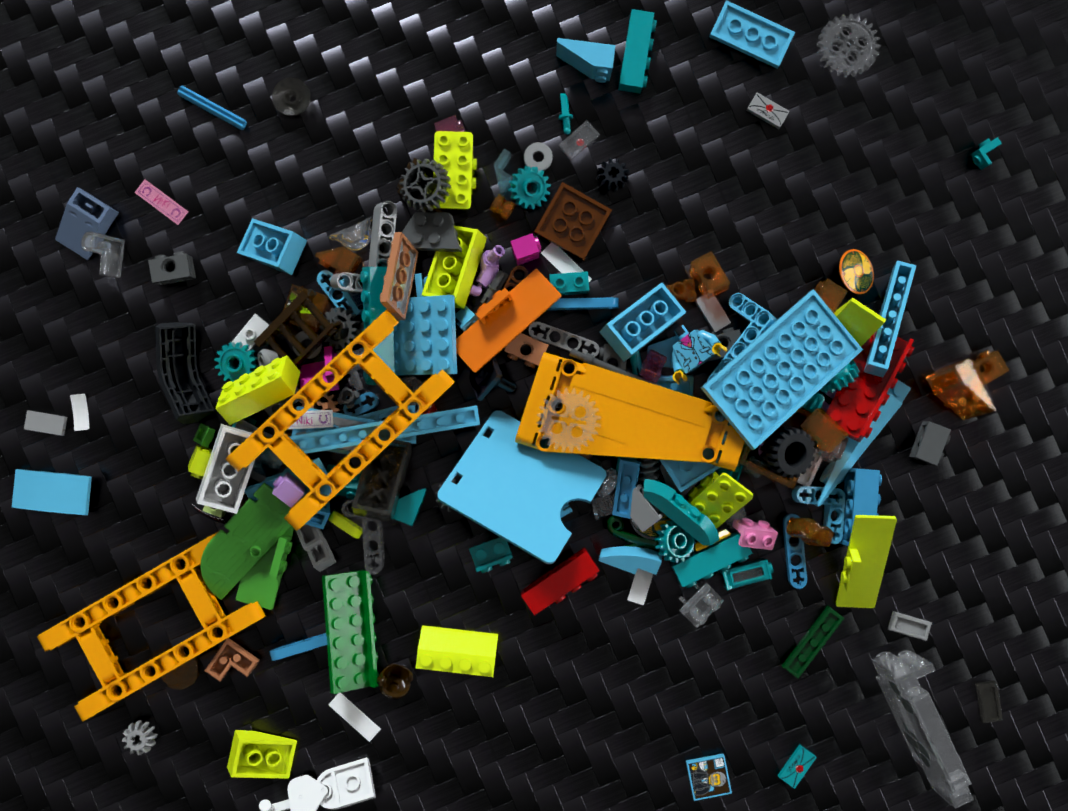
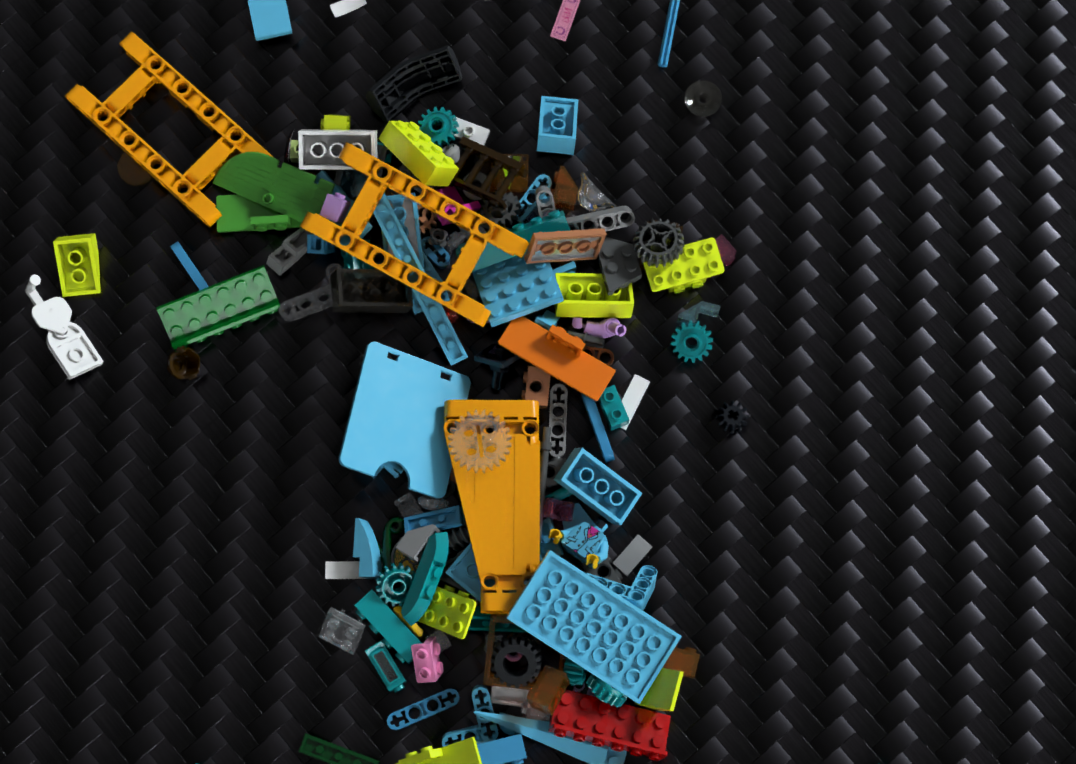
camera: 75 degrees right, 10 degrees down
light grey gear [121,720,158,755] -> none
dark grey brick [148,252,196,285] -> none
bright green plate [193,423,216,448] -> none
nougat brick [204,638,260,682] -> none
white sticker [288,410,333,429] -> none
neon yellow beam [328,511,364,539] -> none
white sticker [328,693,381,742] -> none
teal slope [389,488,428,526] -> none
neon yellow slope [416,625,498,677] -> none
teal bracket [469,537,513,573] -> none
clear orange wheel [490,194,516,220] -> none
dark pink brick [510,233,541,266] -> none
red brick [521,547,600,615] -> none
light grey piece [524,142,553,171] -> none
reddish brown plate [534,182,612,261] -> none
medium azure slope [556,38,615,83] -> none
clear tile [558,121,600,160] -> none
teal piece [559,93,573,135] -> none
teal brick [618,9,657,93] -> none
clear orange plate [665,279,697,302] -> none
tile [686,753,732,801] -> none
clear orange brick [689,251,730,300] -> none
medium azure plate [709,0,795,69] -> none
light grey tile [746,93,790,129] -> none
clear orange brick [786,518,834,547] -> none
clear gear [817,14,881,78] -> none
shield [839,249,874,294] -> none
medium azure brick [864,261,917,378] -> none

